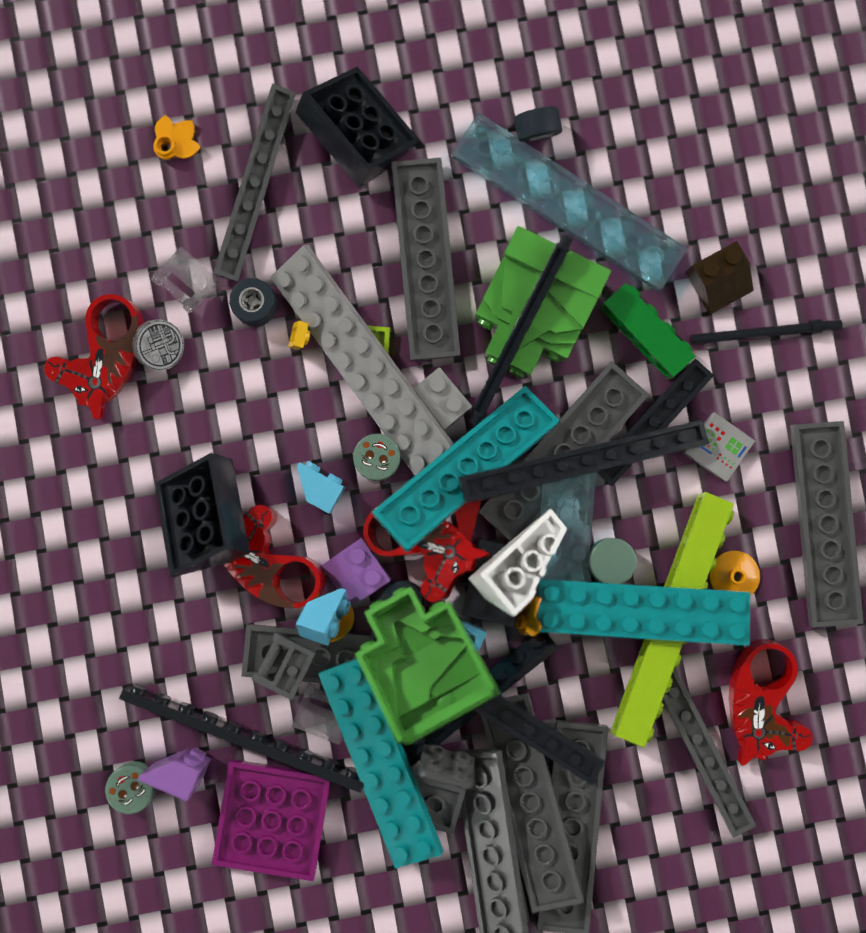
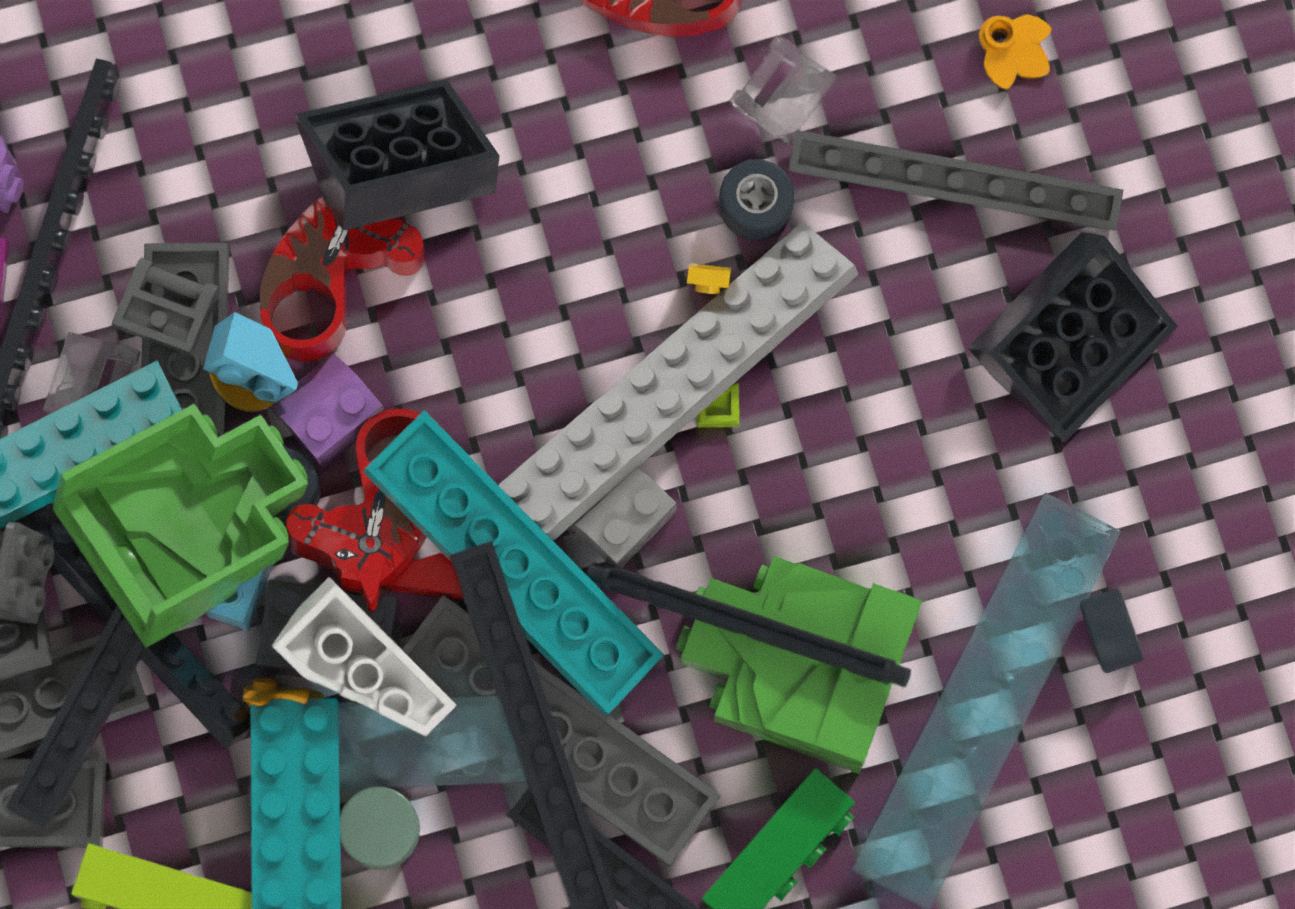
camera: 90 degrees right, 10 degrees down
tile [132,319,184,371] -> none
medium azure slope [297,461,346,514] -> none
sand green head [353,434,401,481] -> none
dark grey plate [392,157,460,361] -> none

